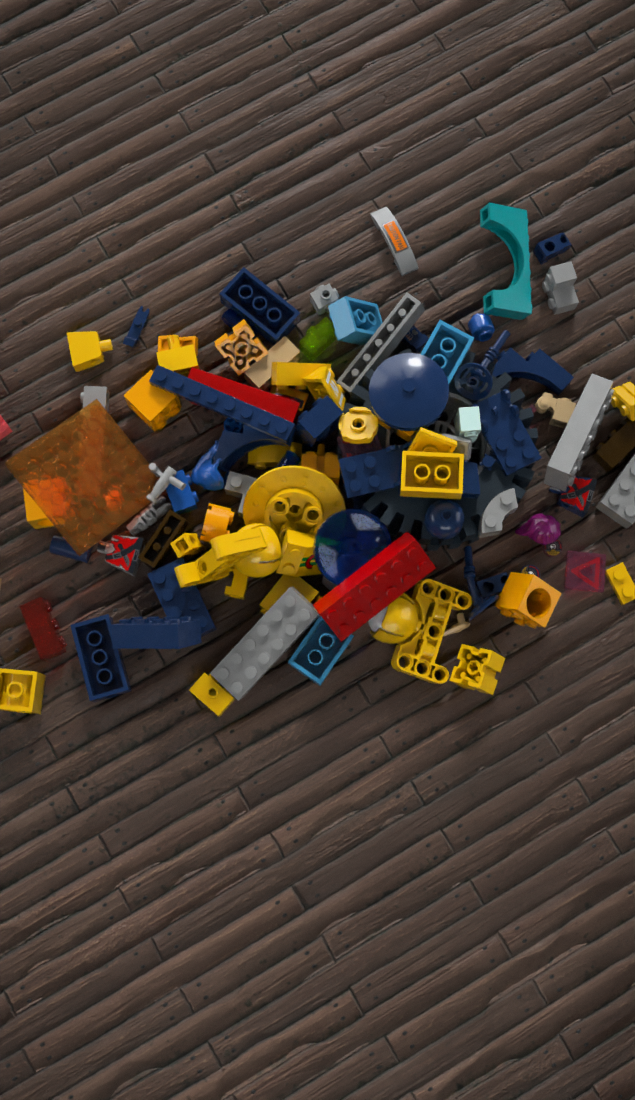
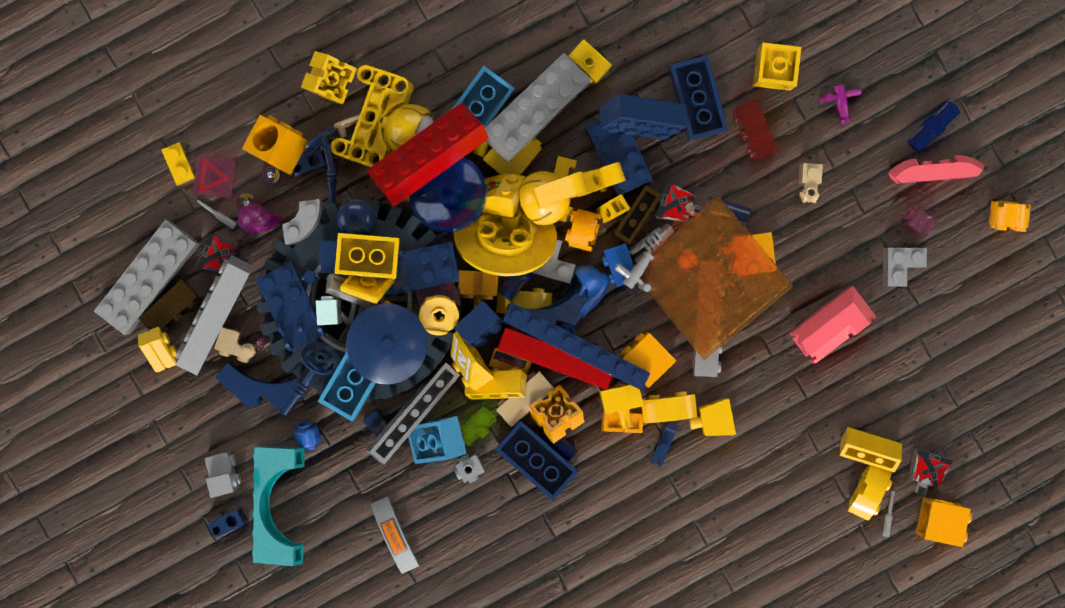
camera: 175 degrees left, 10 degrees up
none -> light grey piece [197,200,237,230]
none -> yellow brick [642,391,697,423]

